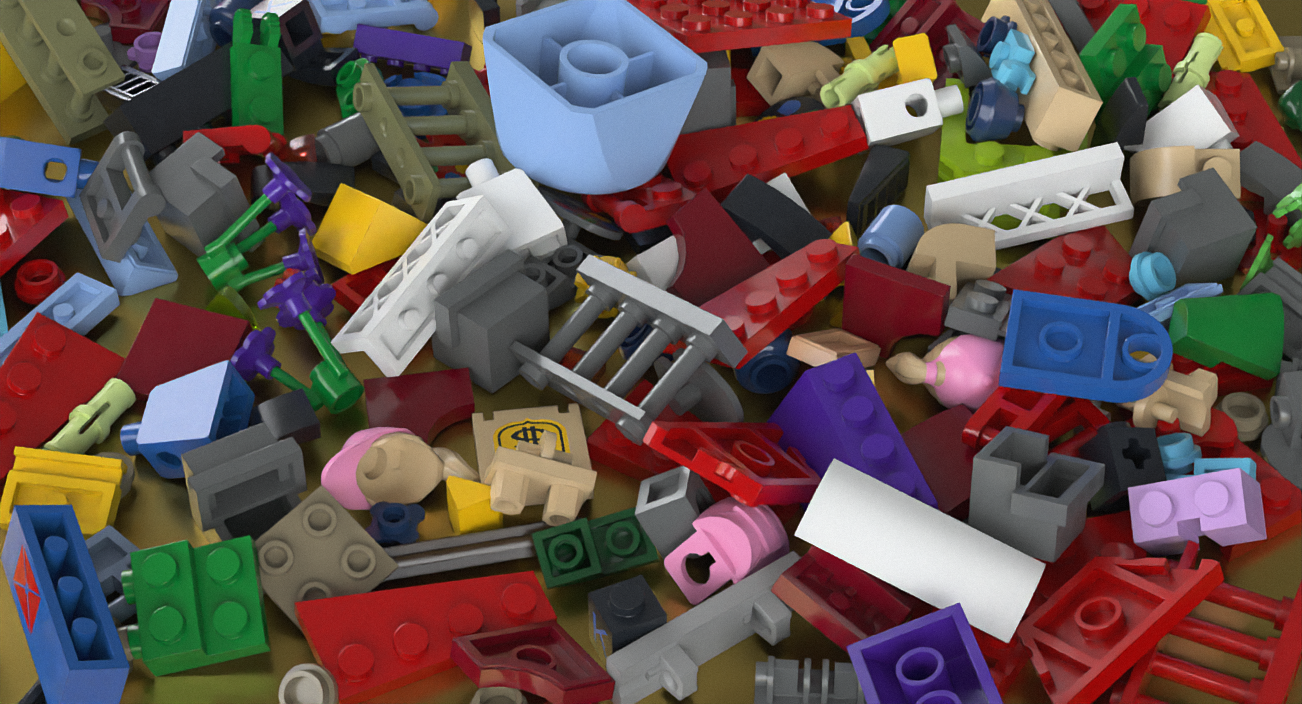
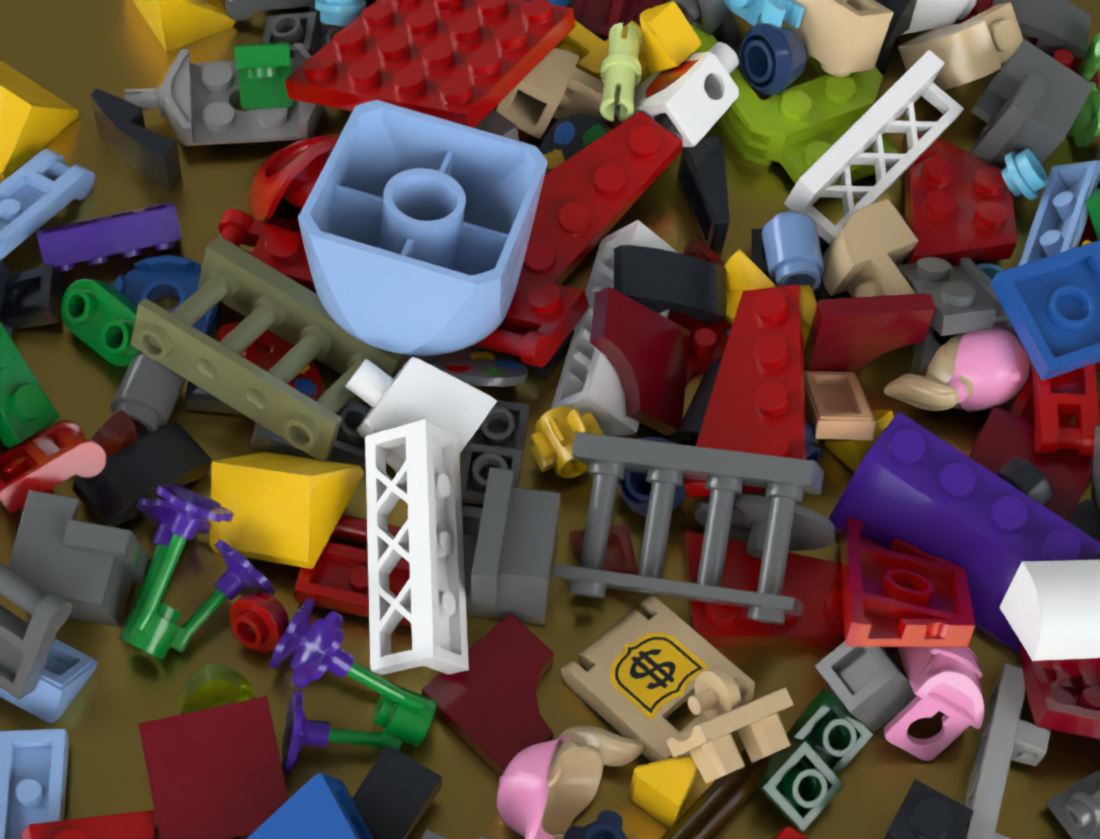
camera: 40 degrees left, 15 degrees up
none -> black tile [996,456,1054,506]

